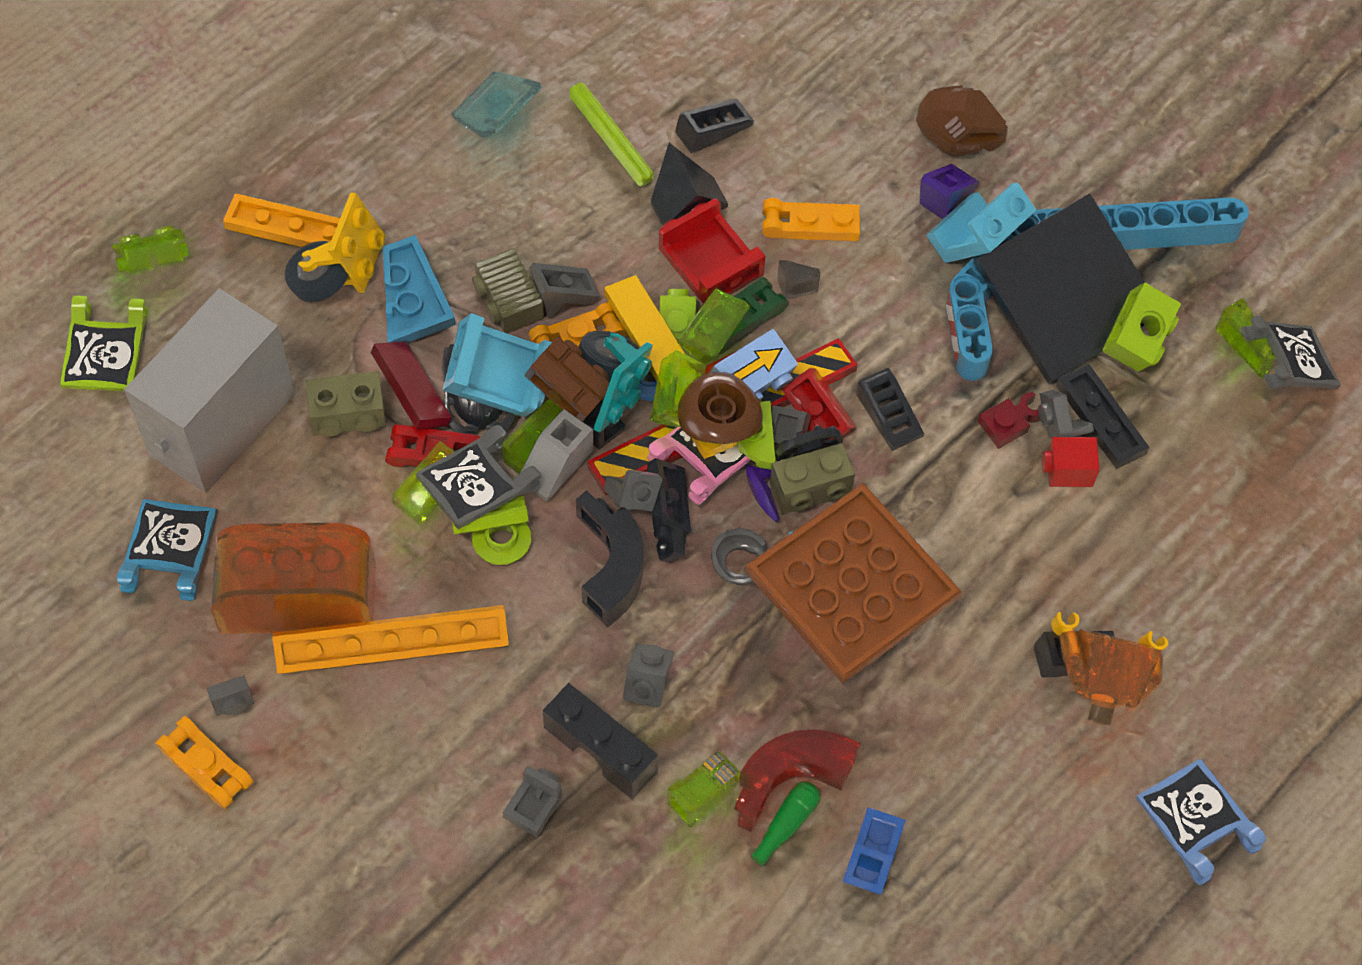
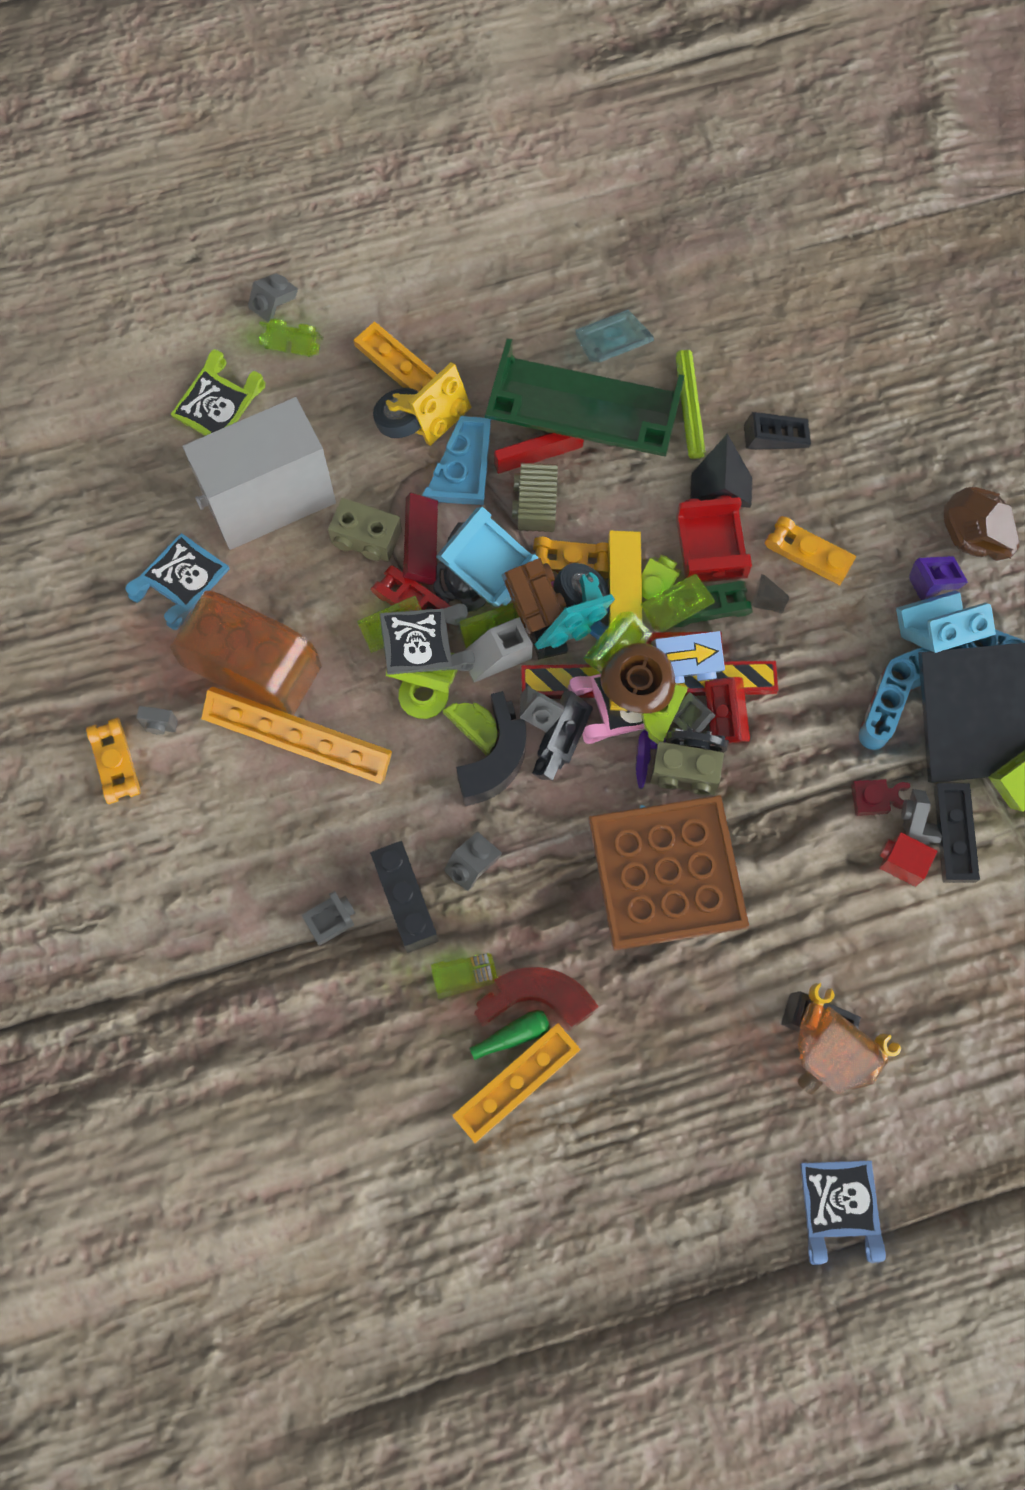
camera: 30 degrees right, 10 degrees up
dark grey slope [529,263,600,319] -> none
dark grey piece [710,527,766,586] -> none
blue slope [843,807,906,895] -> none
black slope [856,368,924,451] -> none
none -> dark grey bracket [248,273,298,322]
none -> lime plate [443,703,498,756]
none -> light orange plate [452,1023,581,1144]
none -> dark green slope [485,338,685,457]
none -> red tile [494,433,584,474]

